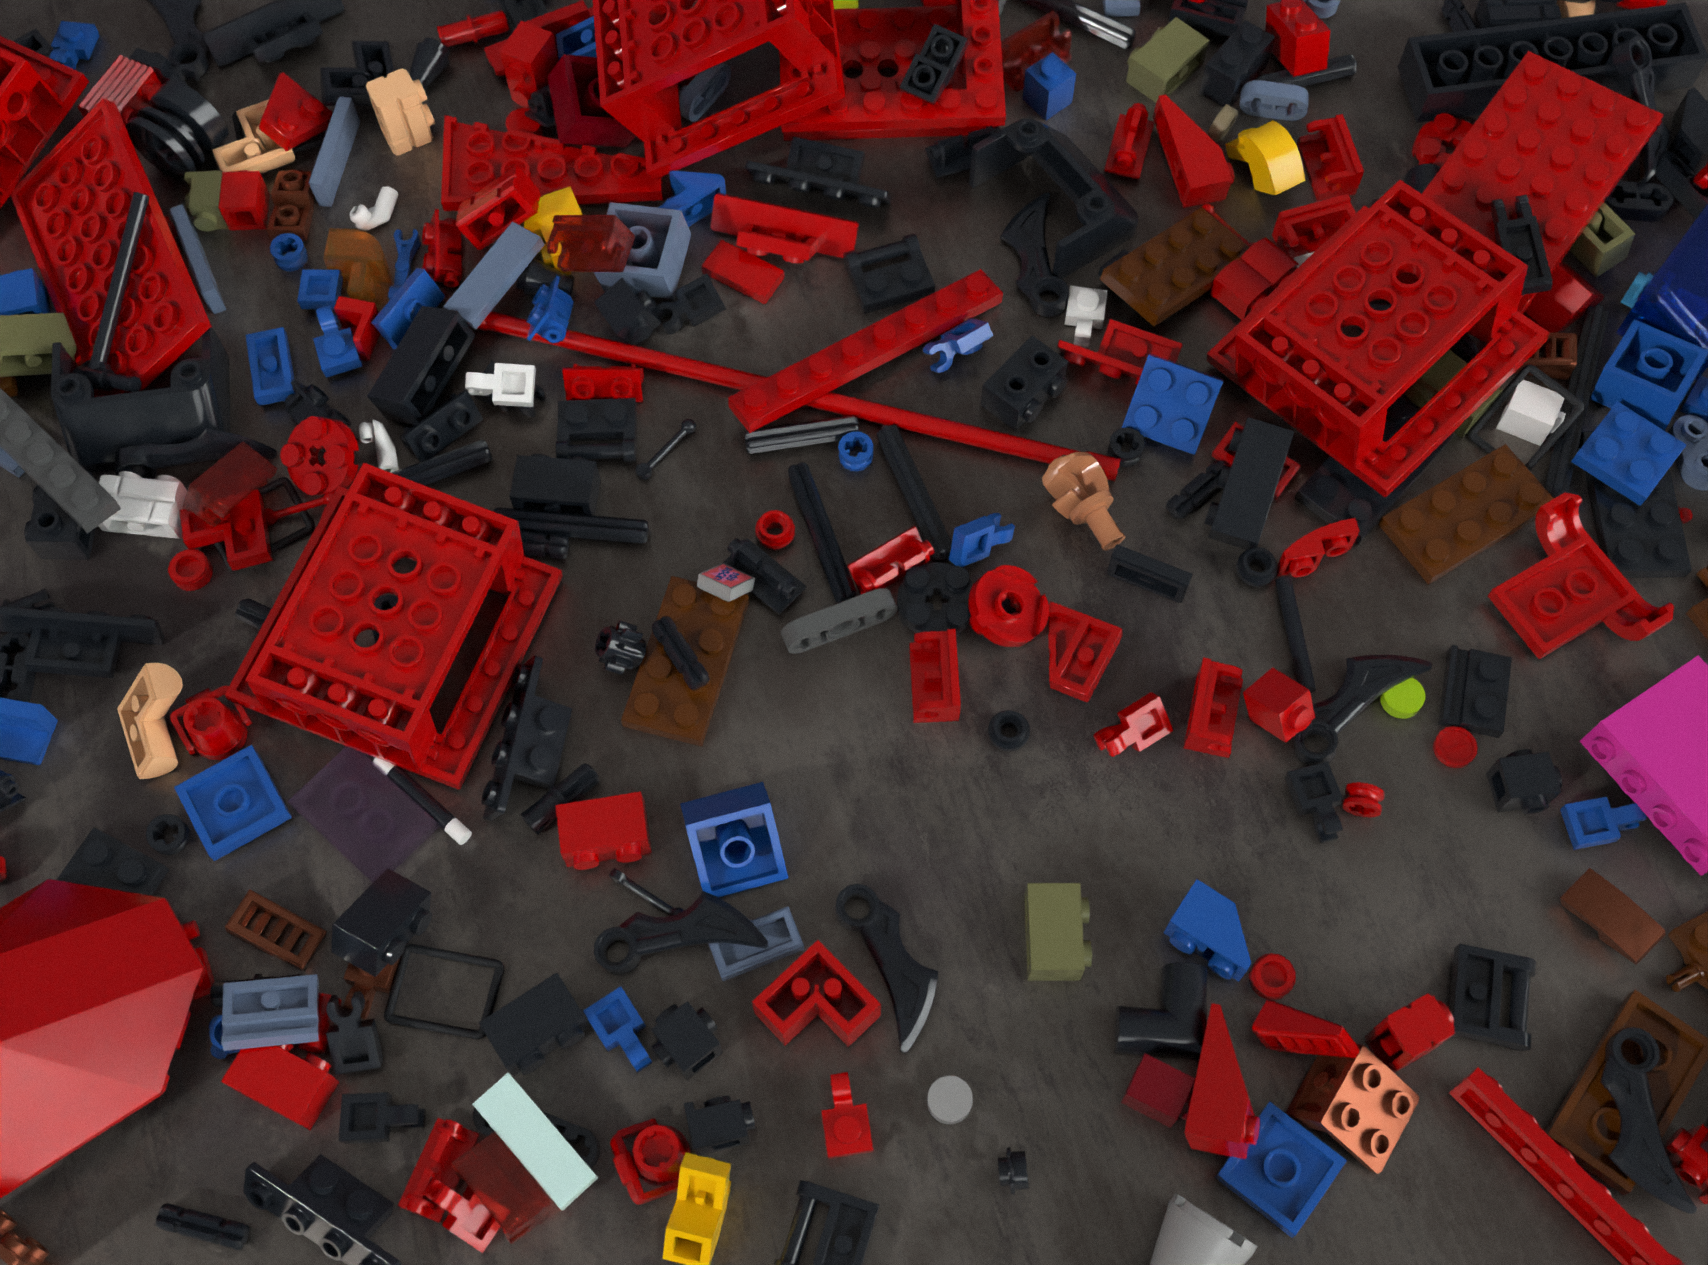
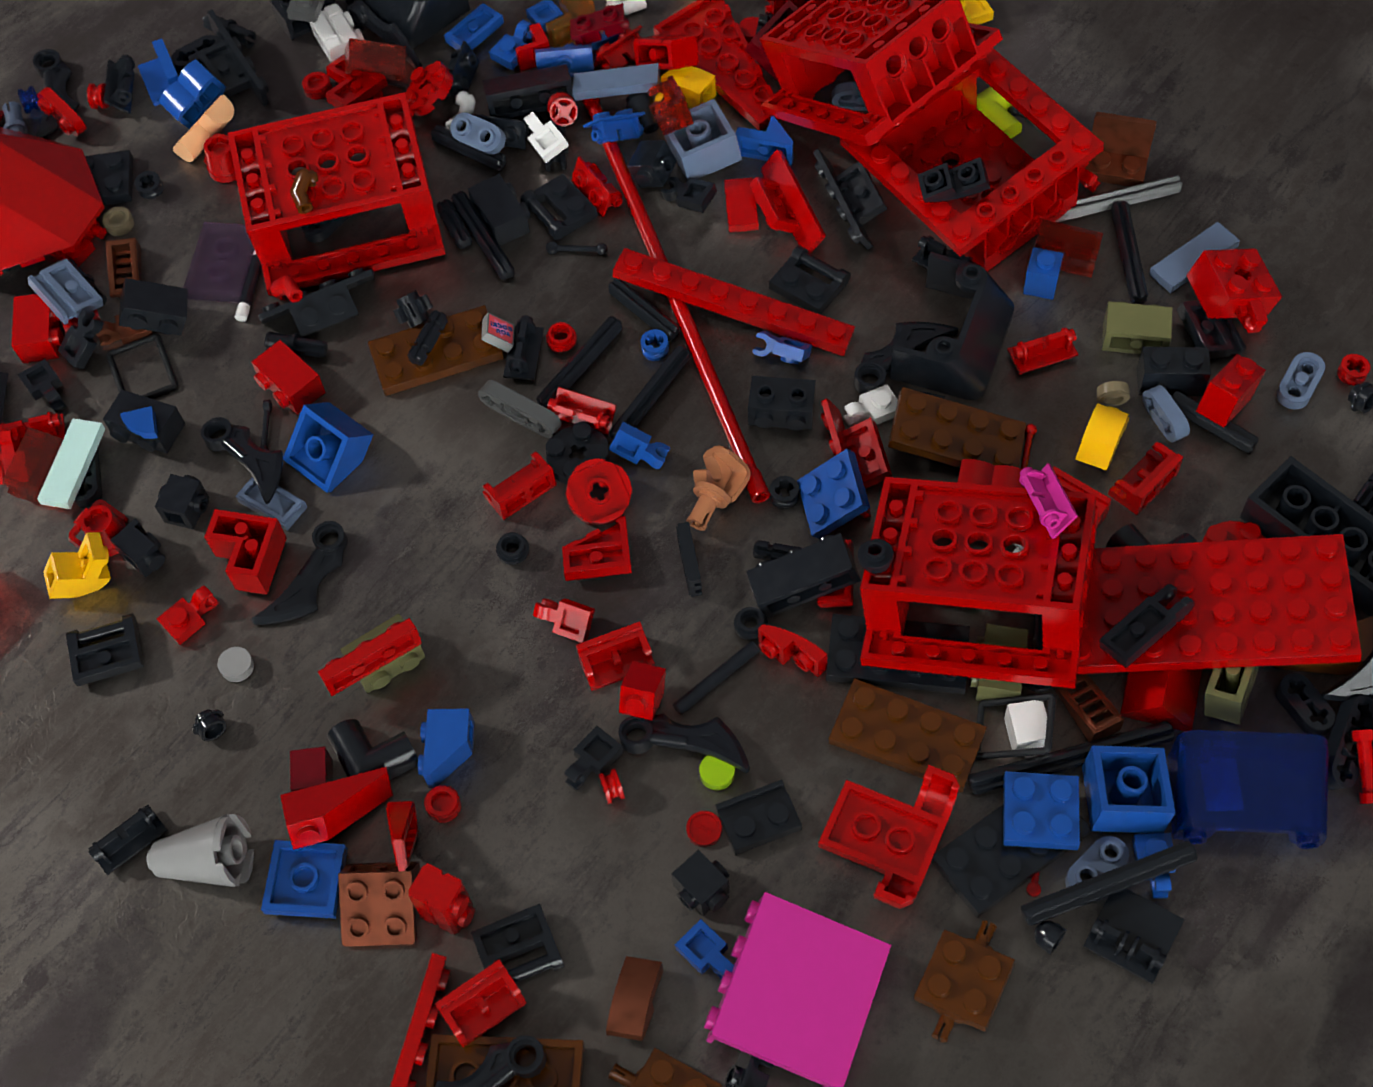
camera: 60 degrees right, 5 degrees down
blue plate [174,745,292,861] -> none
blue plate [583,986,652,1073] -> none
red slope [1152,94,1234,208] -> none
none -> dark tan tile [102,206,135,236]
none -> blue tile [120,406,158,439]
none -> blue brick [159,59,226,129]
none -> red arm [270,275,303,303]
none -> reddish brown arm [290,168,318,214]
none -> red plate [317,618,422,696]
none -> red hinge [435,959,527,1048]
none -> sand blue plate [450,113,506,155]
none -> red wheel [547,92,578,126]
none -> dark red hinge [570,3,630,45]
none -> black plate [858,539,894,574]
none -> dark pink hinge [1019,463,1078,539]

